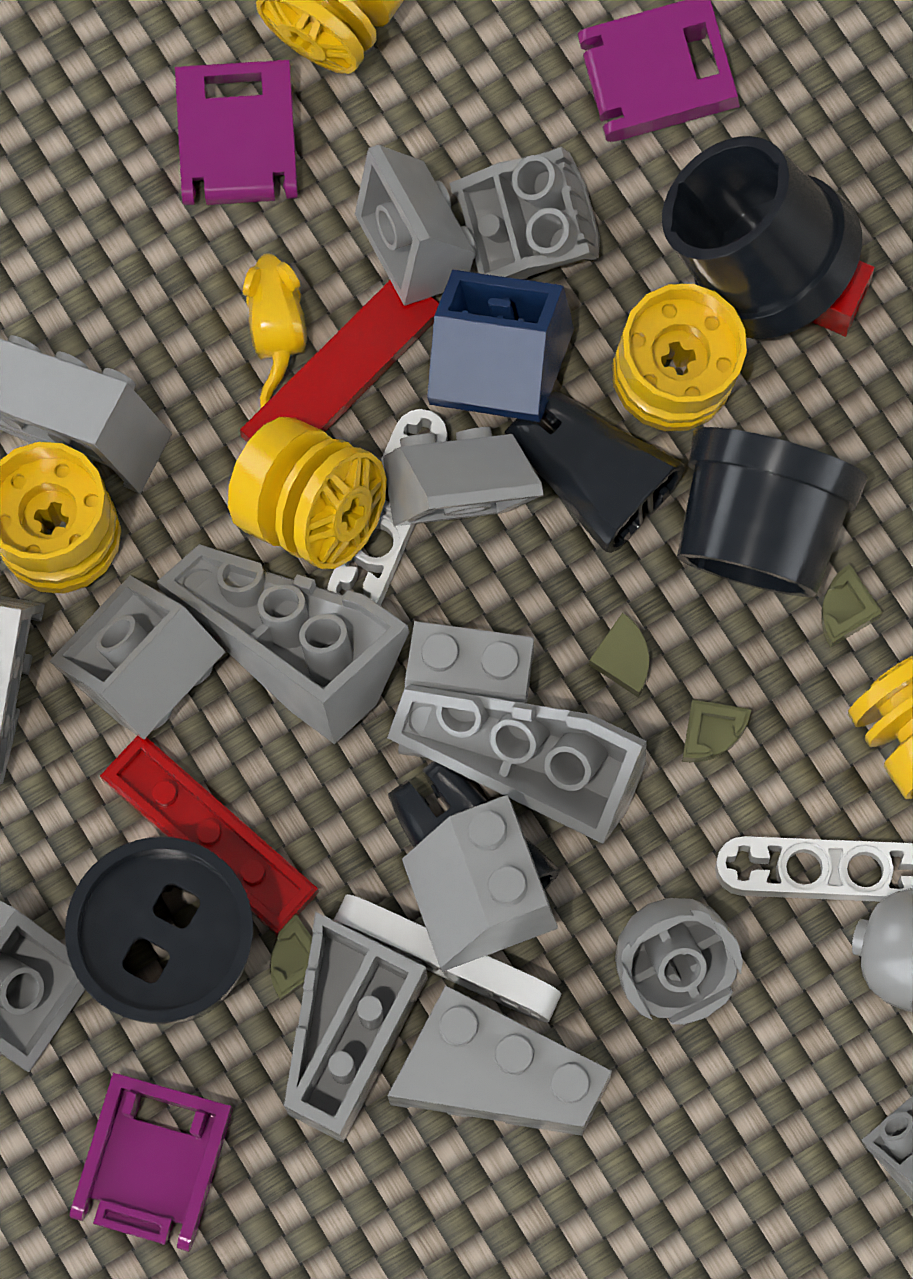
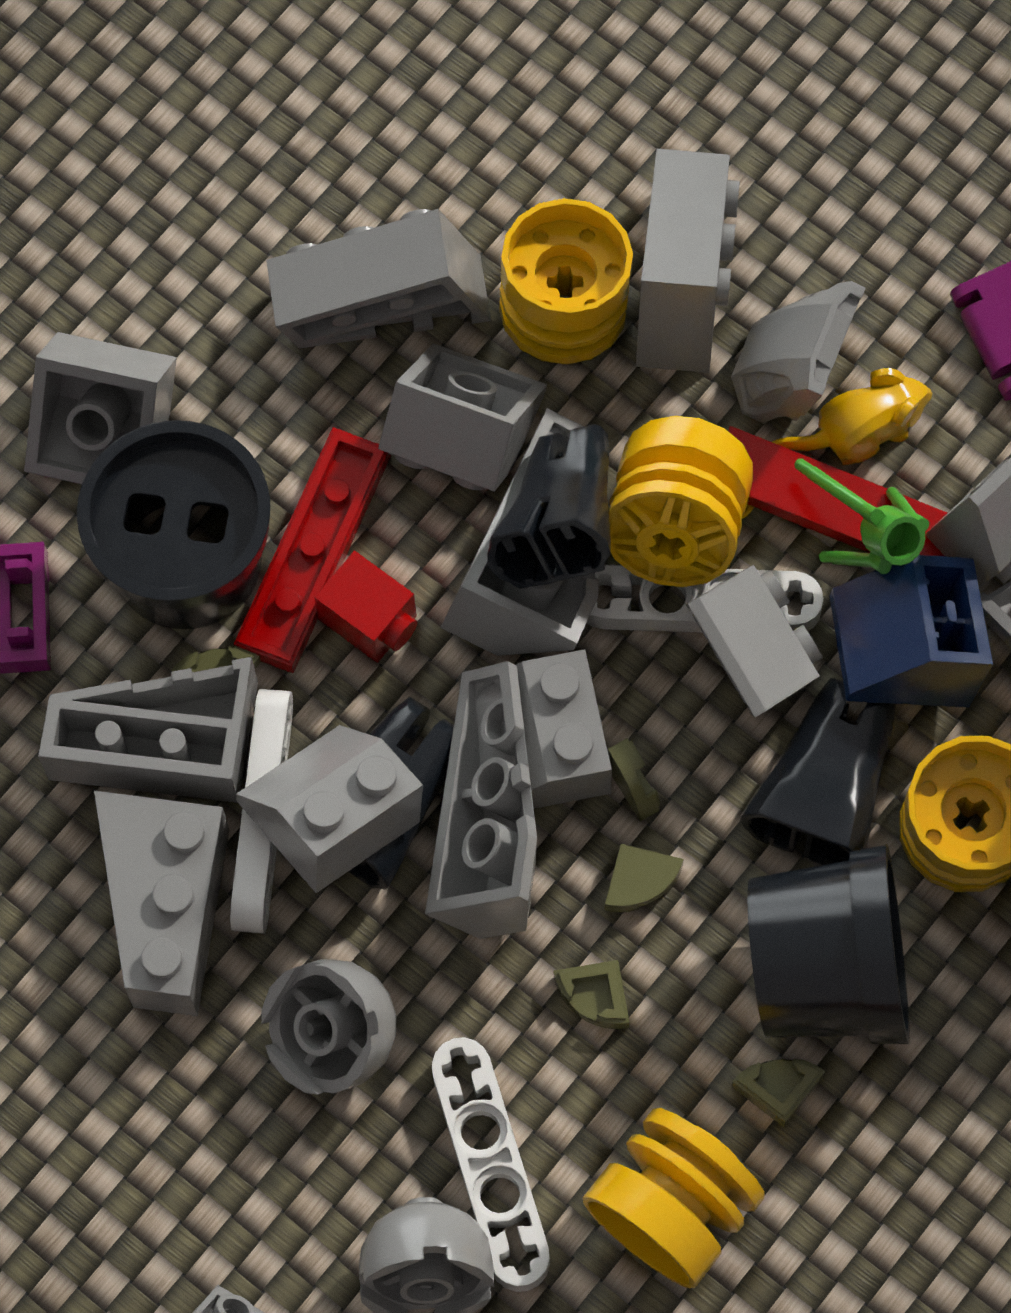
camera: 70 degrees right, 5 degrees down
none -> red brick [314,550,418,663]
none -> black piece [487,424,611,589]
none -> olive tile [608,738,660,822]
none -> light grey slope [731,281,865,424]
none -> bright green plant [794,458,929,574]

